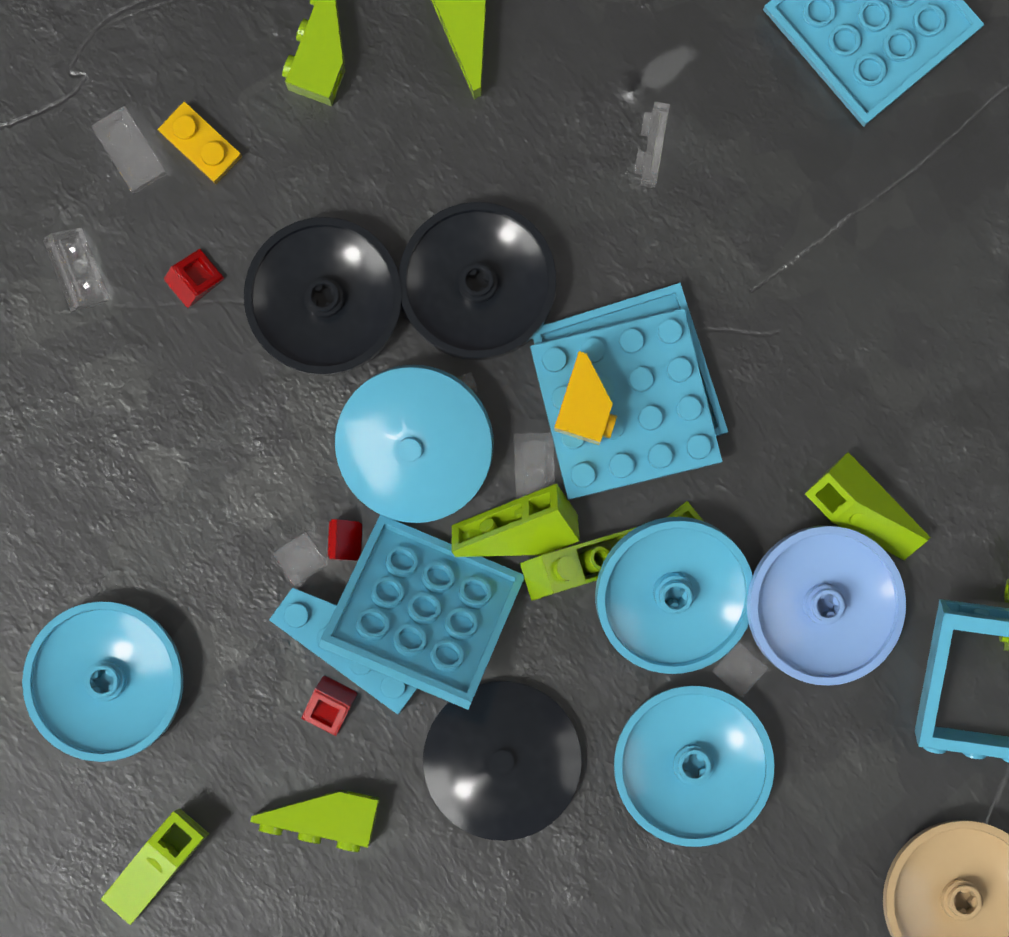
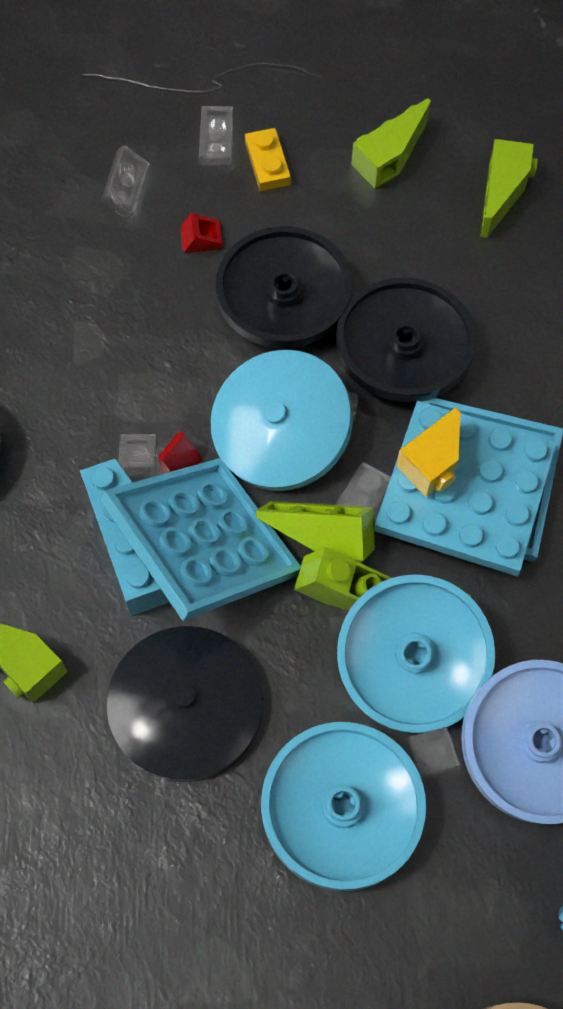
camera: 30 degrees right, 20 degrees down
red slope [301,676,357,736] -> none

